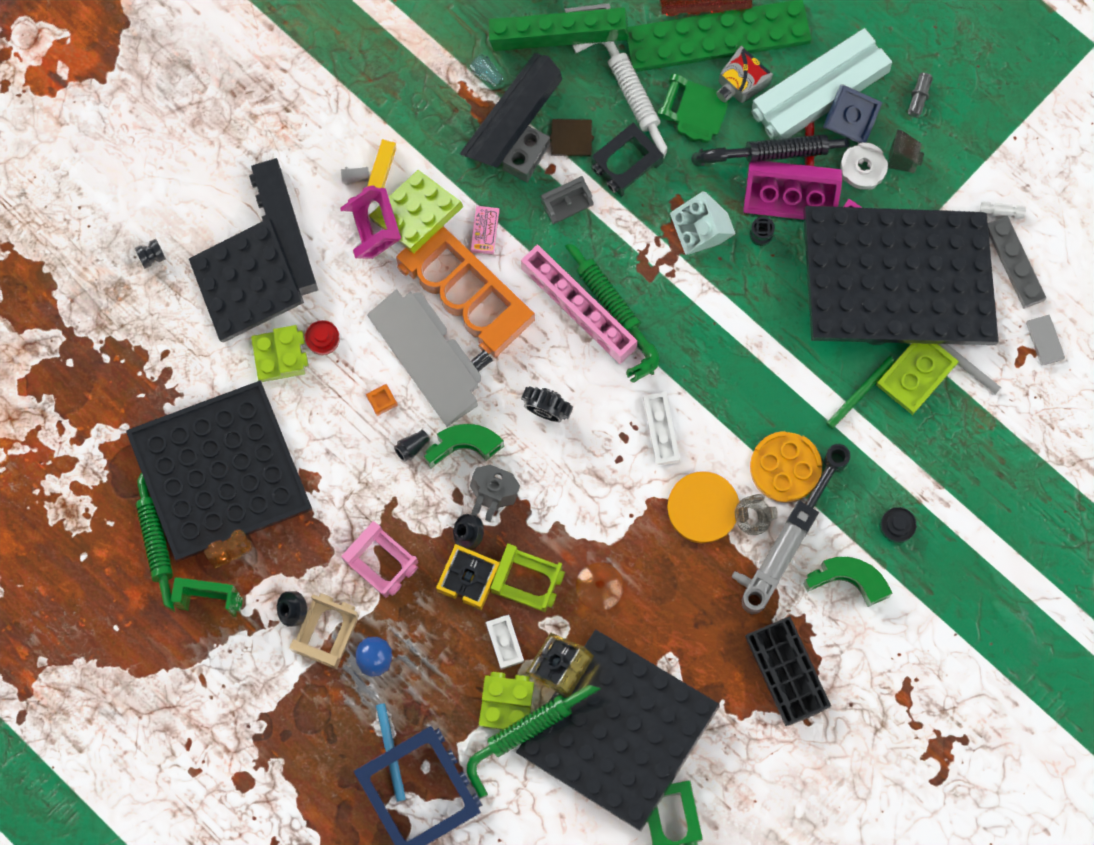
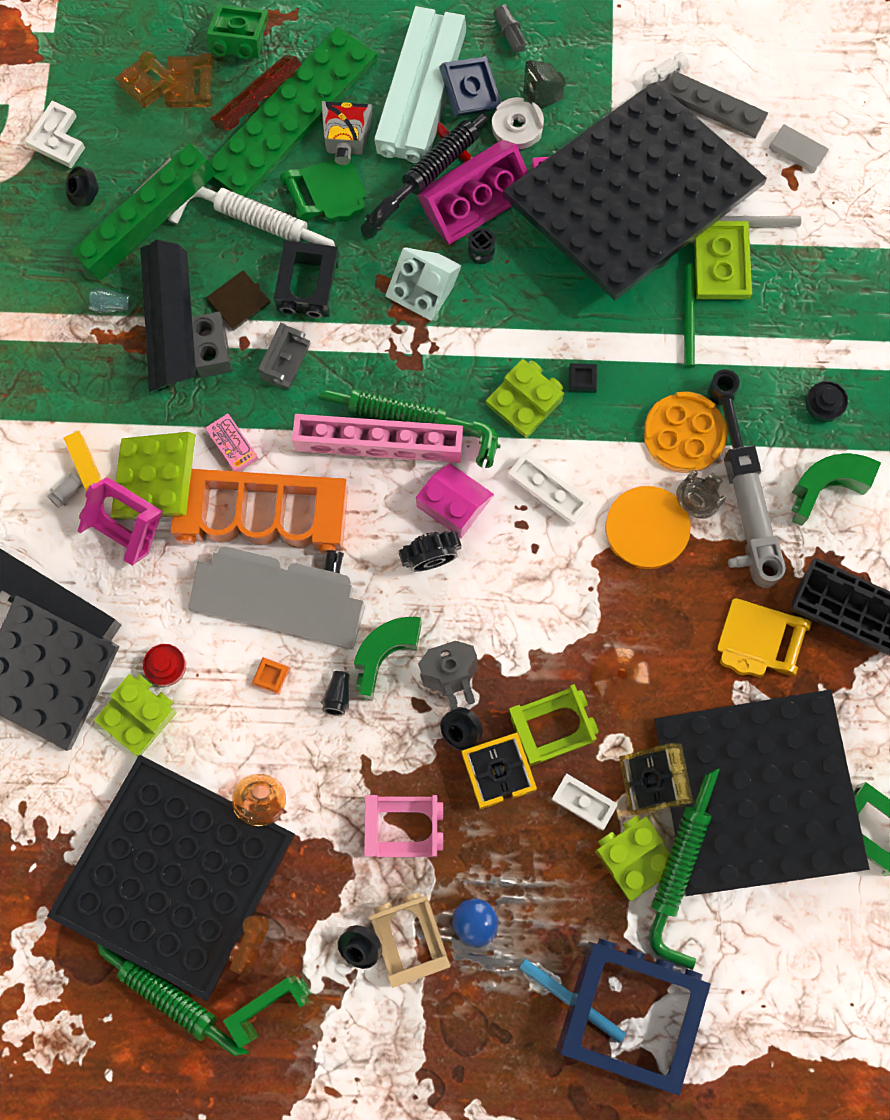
camera: 40 degrees left, 0 degrees up
none -> clear orange piece [232,774,286,826]
none -> dark pink slope [416,463,494,538]
none -> lime plate [486,359,564,439]
none -> black tile [569,363,597,393]
none -> yellow piece [717,598,812,677]

